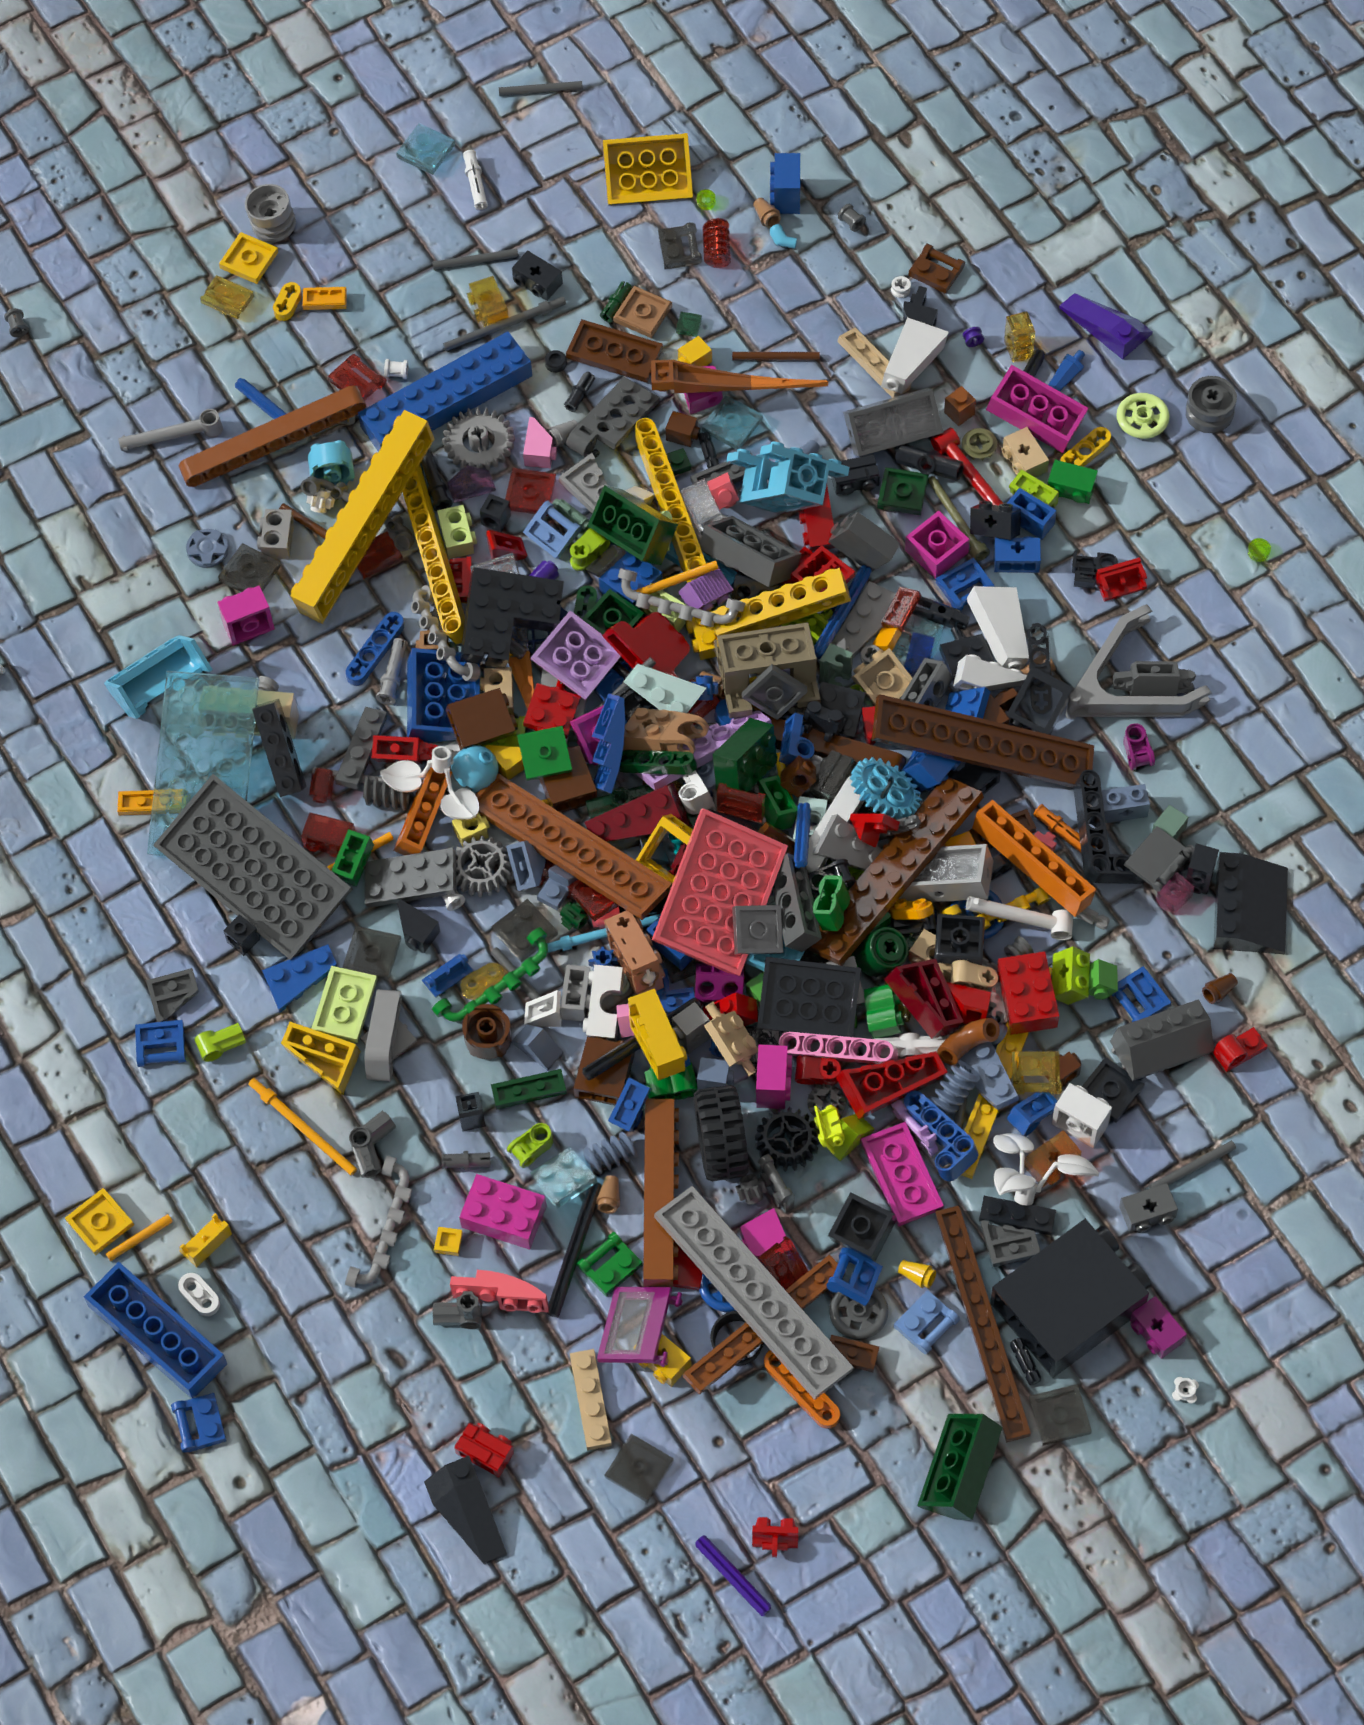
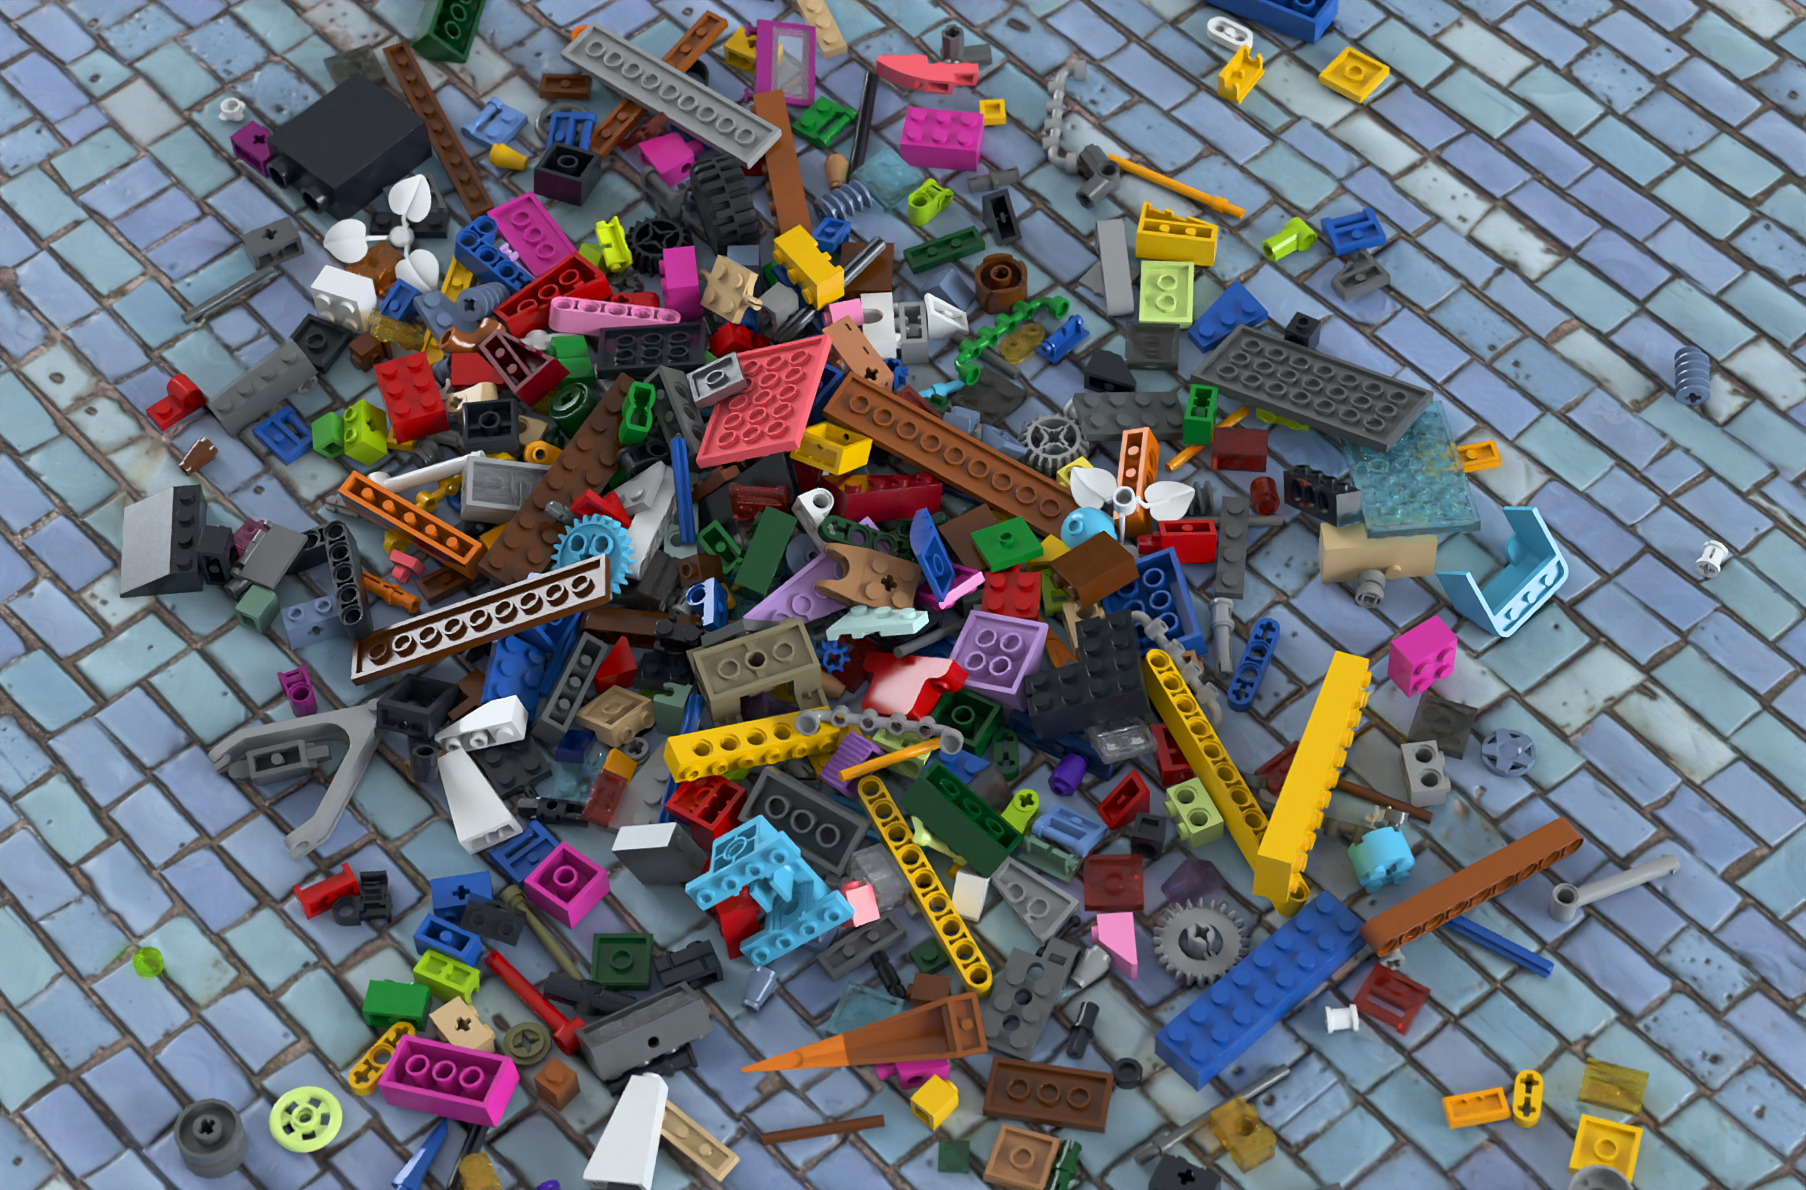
camera: 170 degrees right, 10 degrees down
light orange bar [105,1214,173,1262] -> none
black pin [421,450,453,512] -> none

